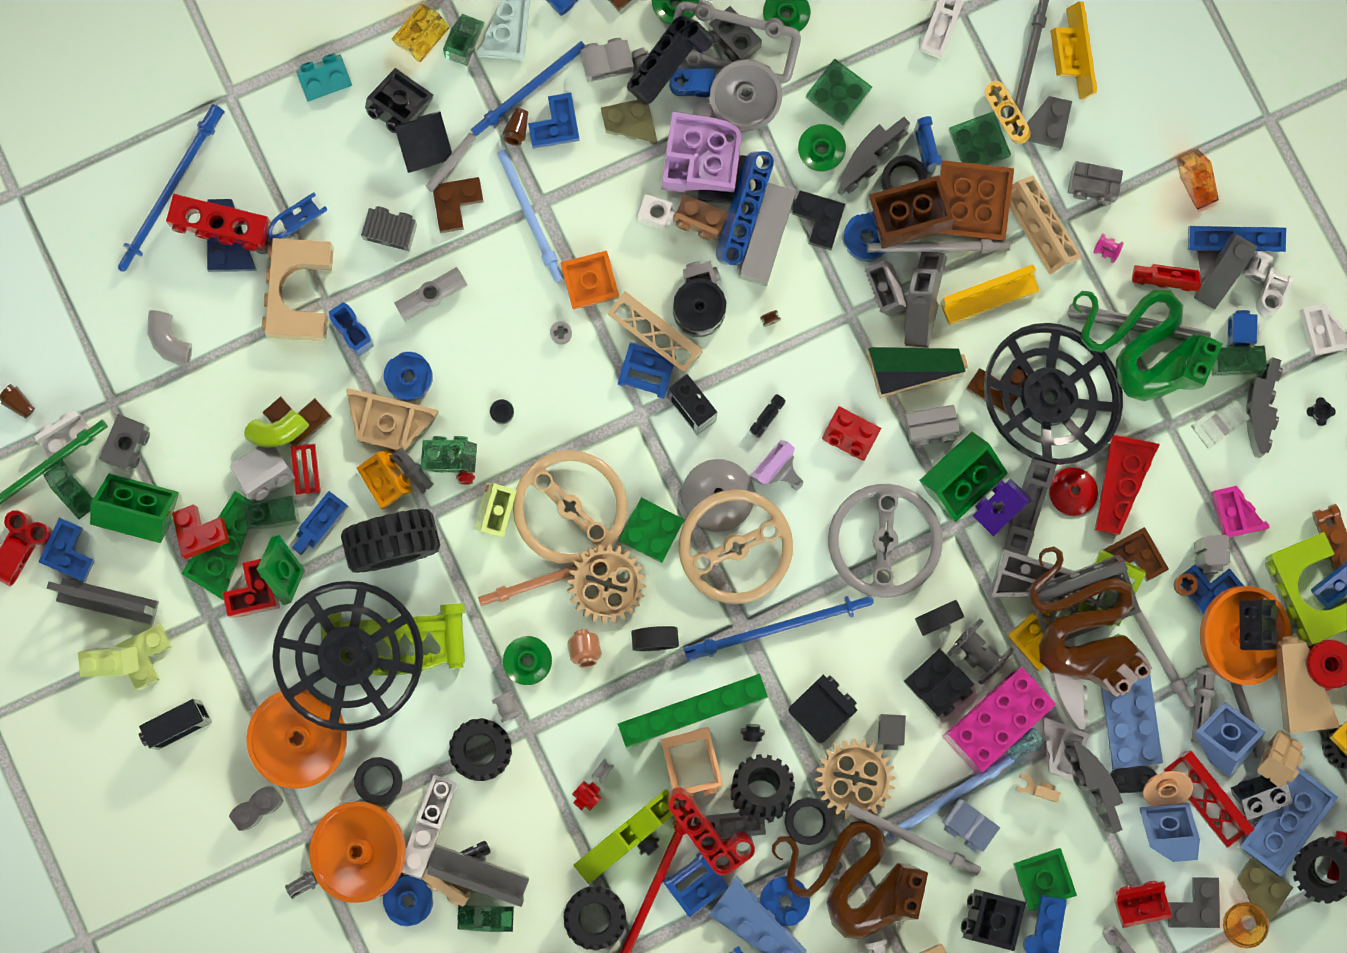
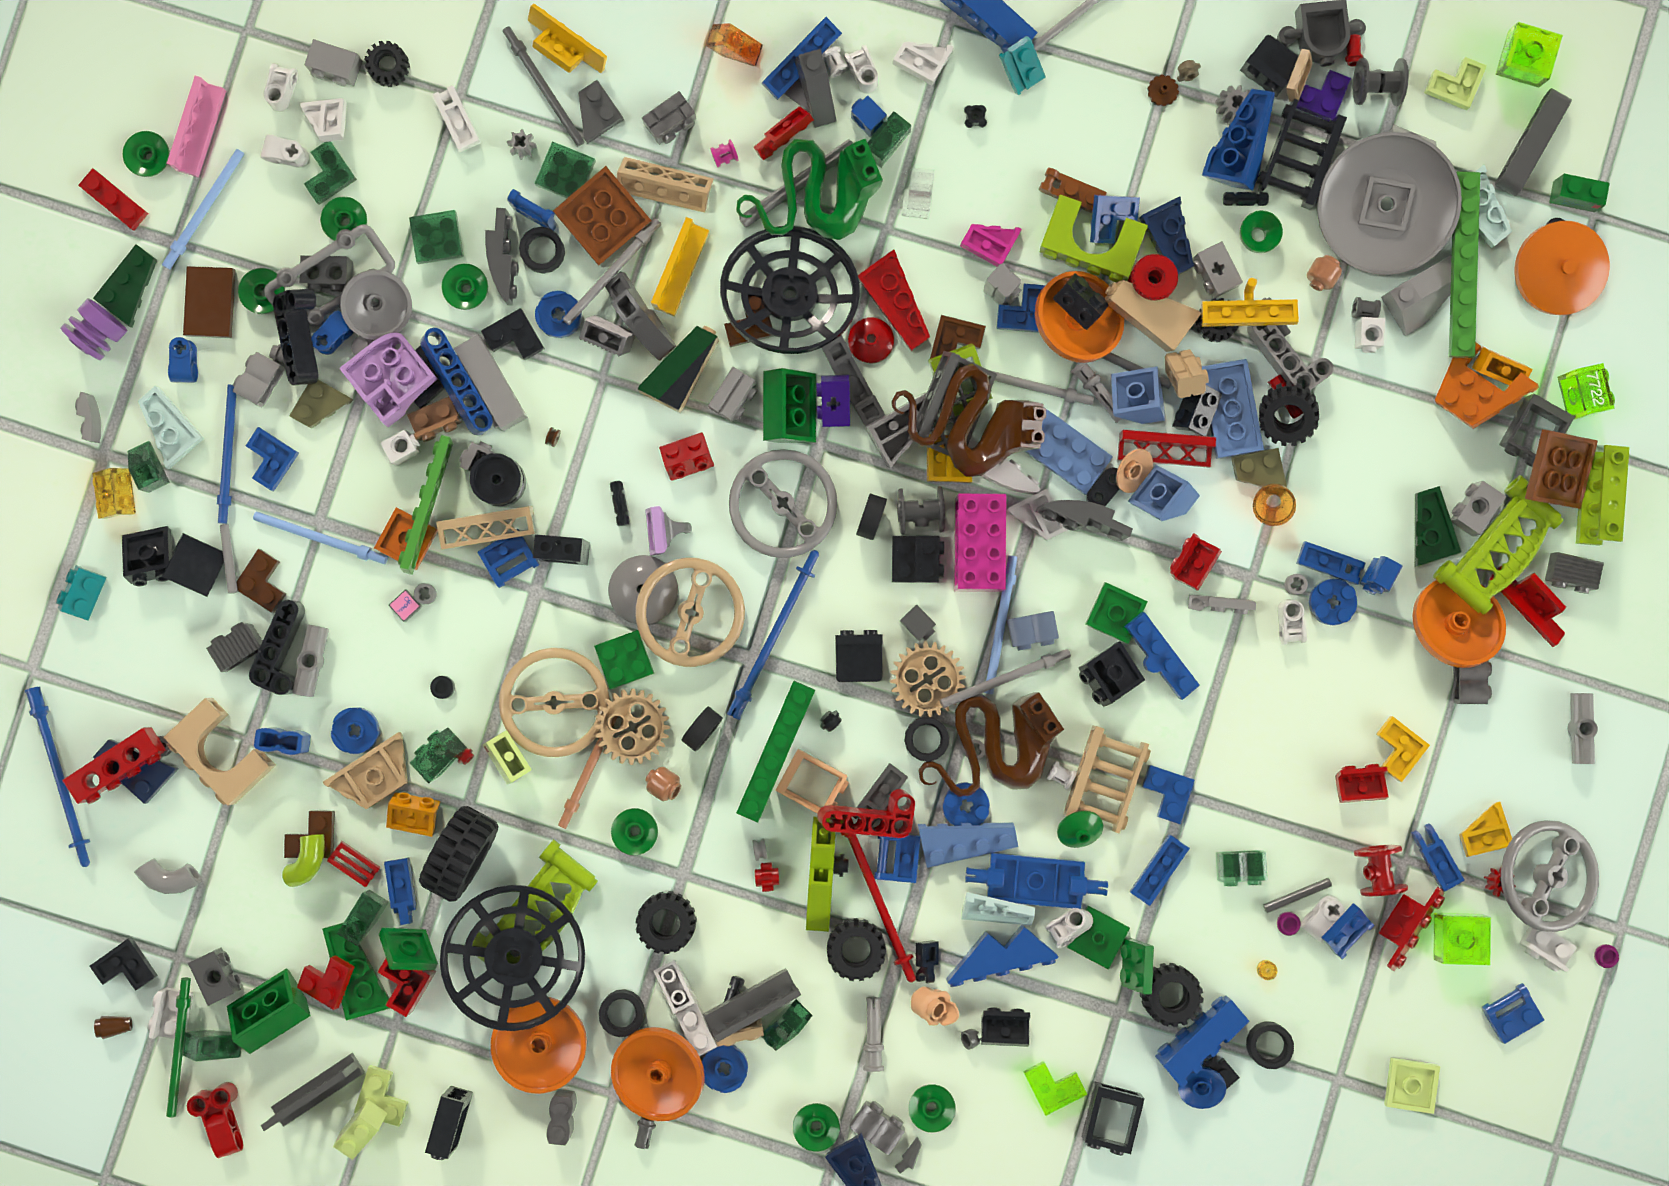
camera: 45 degrees left, 5 degrees up
blue plate [38,517,95,582] -> none
light grey bracket [230,446,295,505] -> none
blue piece [268,192,327,240] -> none
dark grey pin [390,447,434,494] -> none
light grey connector [492,691,522,723] -> none
reddish brown cone [503,108,529,146] -> none
black tyre [730,754,795,824] -> none
reddish brown brick [868,175,954,249] -> none
yellow beam [985,81,1031,144] -> none
clear light blue cone [1006,728,1043,760] -> none
tan plate [1015,774,1061,802] -> none
dark grey plate [1168,877,1220,928] -> none
dark orange bush [1173,573,1198,596] -> none
dark grey slope [1246,357,1283,458] -> none
none -> black plate [89,937,158,991]
none -> black beam [249,600,305,695]
none -> bright pink tile [389,589,423,622]
none -> bright green plate [398,435,453,575]
none -> light grey gear [506,129,537,160]

